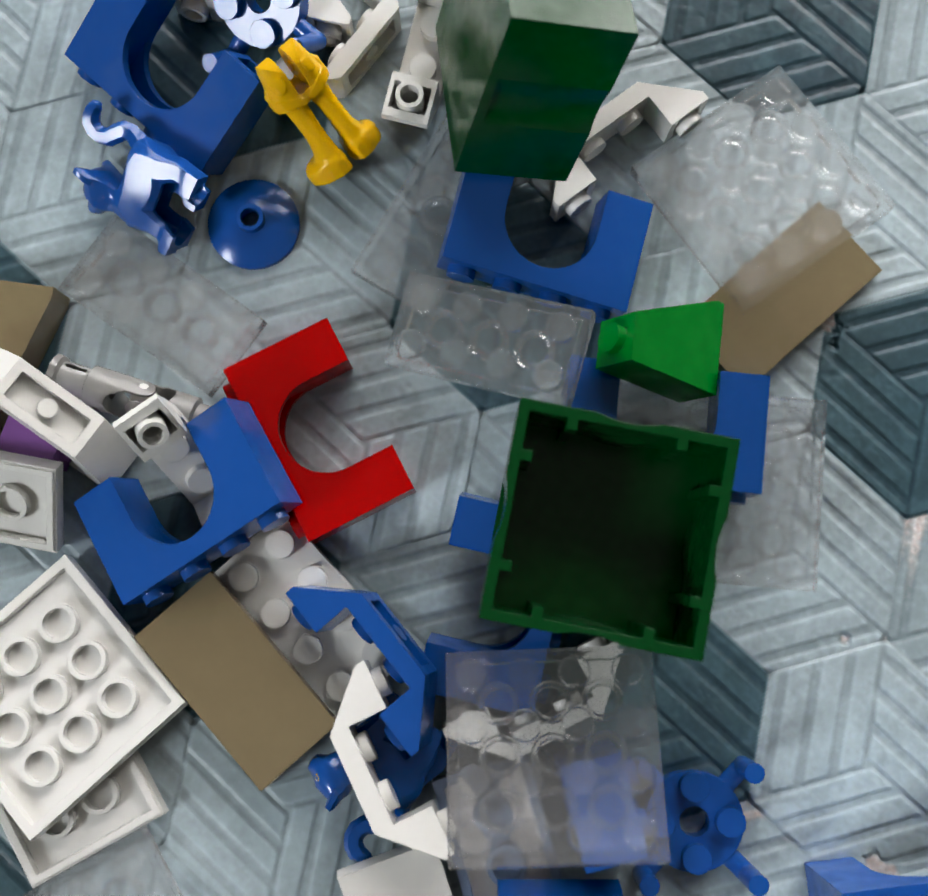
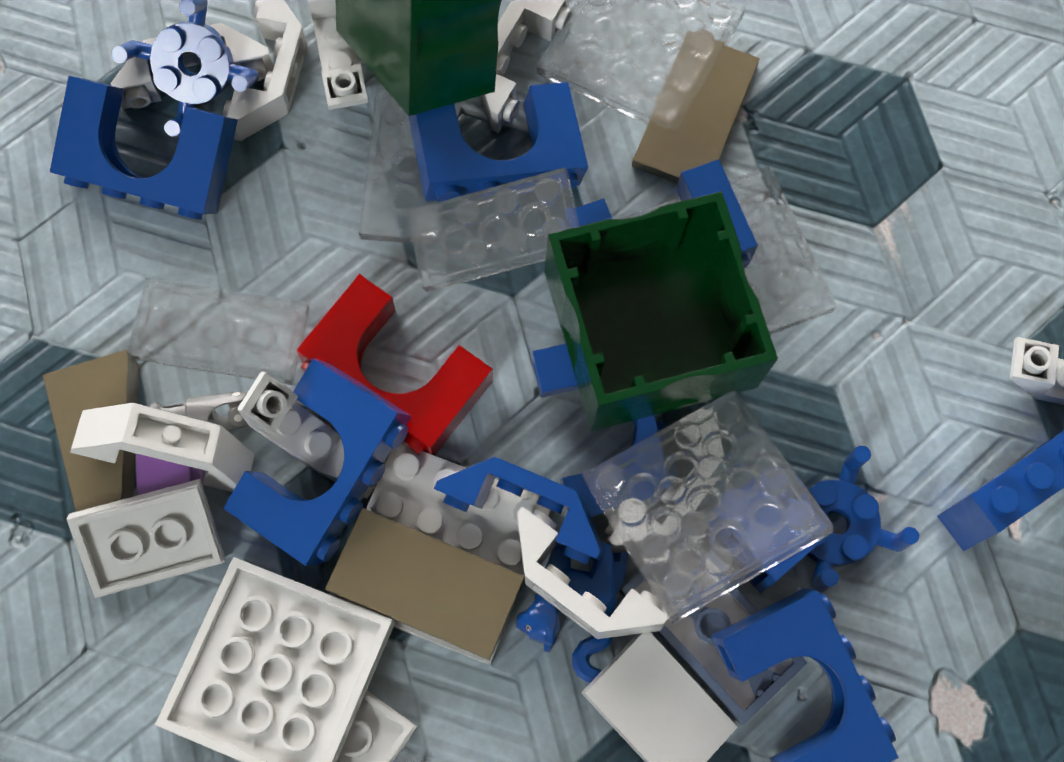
camera: 30 degrees left, 10 degrees down
blue animal [73,100,211,256] -> none
blue dish [208,179,300,270] -> none
yellow piece [255,37,381,186] -> none
green slope [595,301,724,403] -> none

